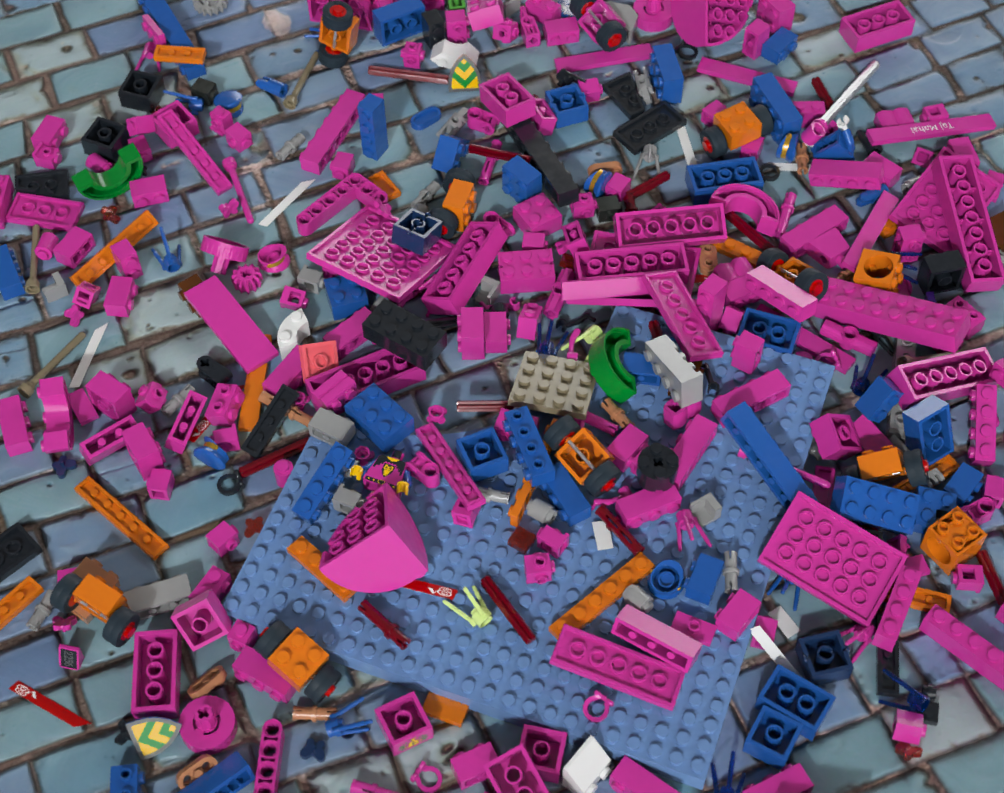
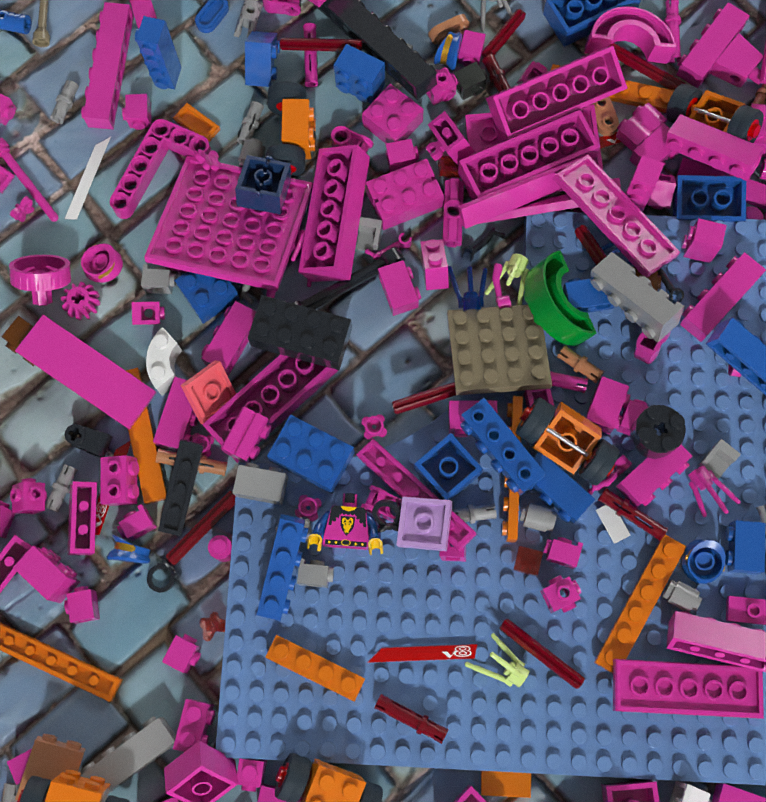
camera: 15 degrees left, 20 degrees up
dark pink brick [319,482,428,593] -> none
dark pink brick [457,307,485,360] -> none
dark pink piece [583,690,614,722] -> none
dark pink brick [670,414,718,492] -> none
none -> black piece [372,499,401,533]
none -> lavender plate [397,497,452,551]

